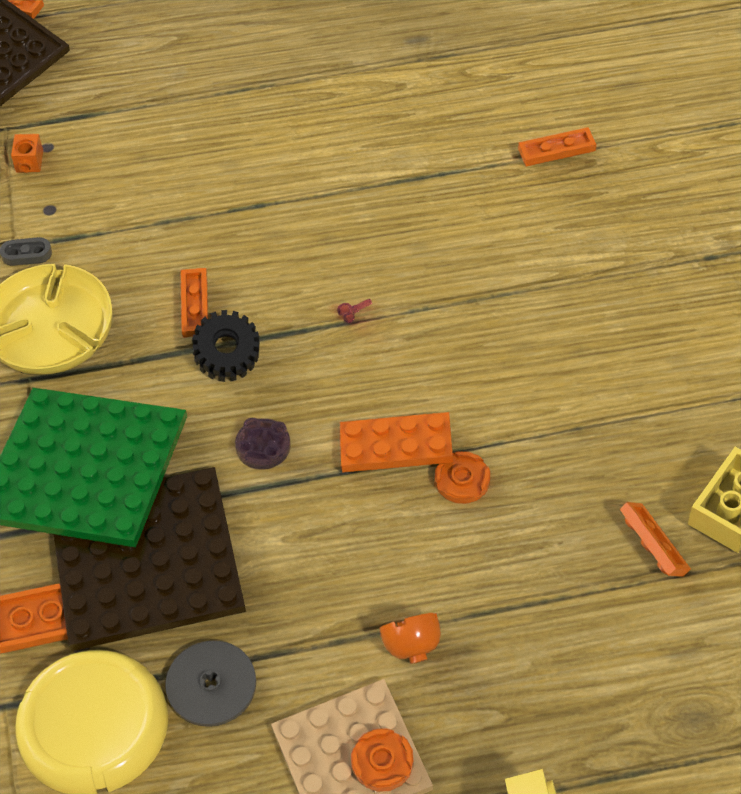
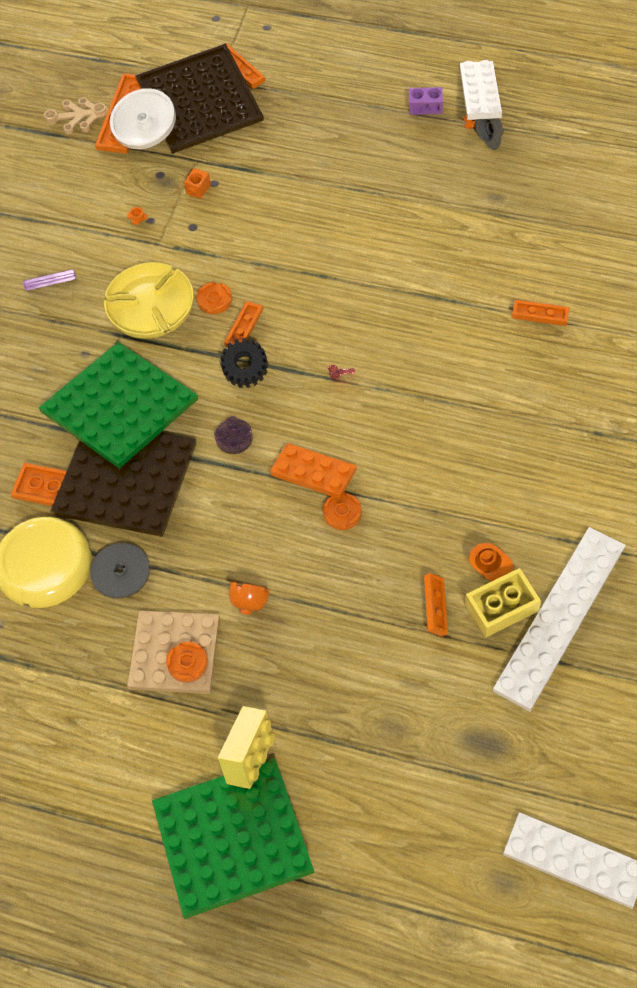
camera: 30 degrees right, 5 degrees up
dark grey plate [0,237,52,266] -> none
none -> orange tile [196,282,232,314]
none -> orange piece [469,543,514,582]

